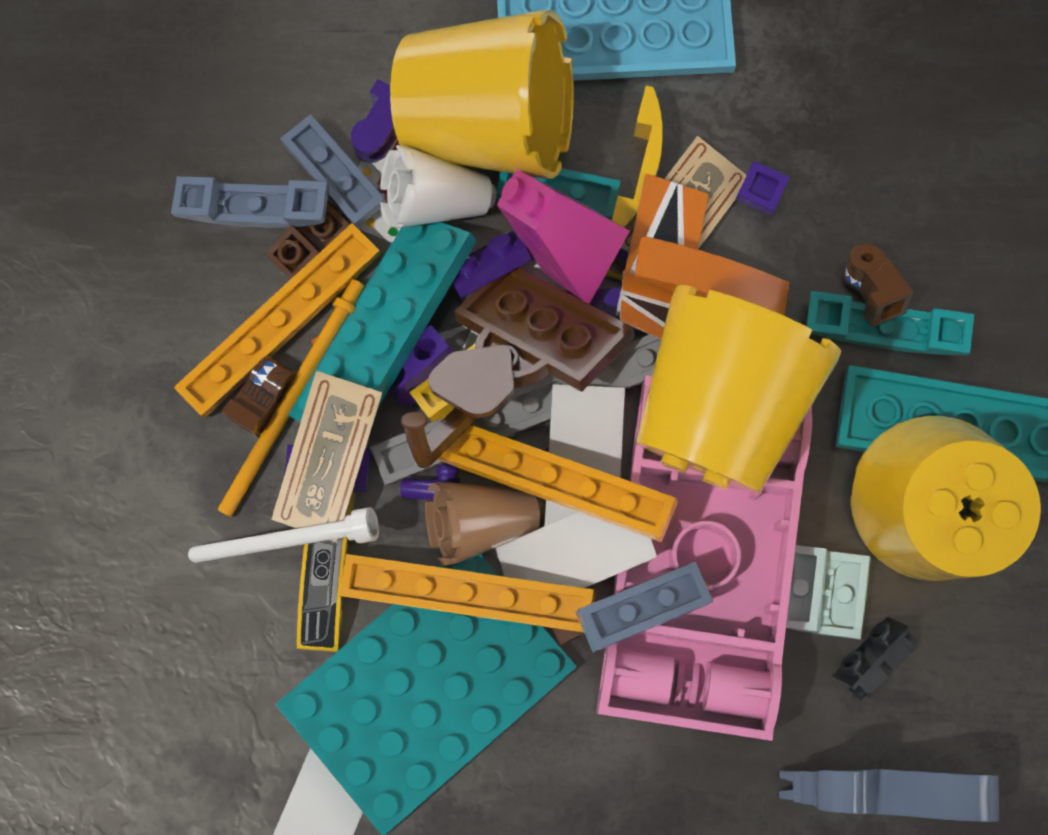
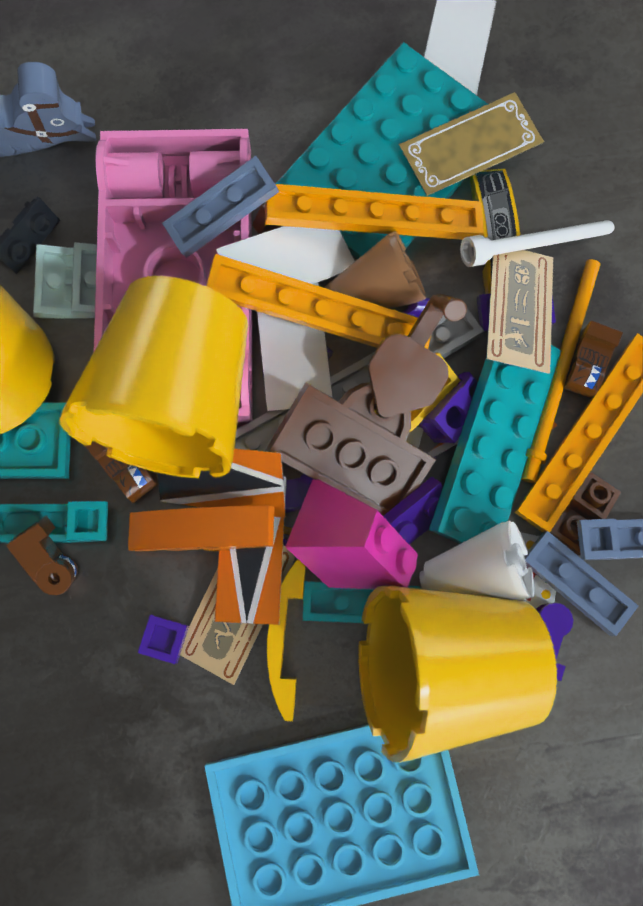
camera: 170 degrees right, 0 degrees up
none -> pearl gold sticker [399,92,544,196]

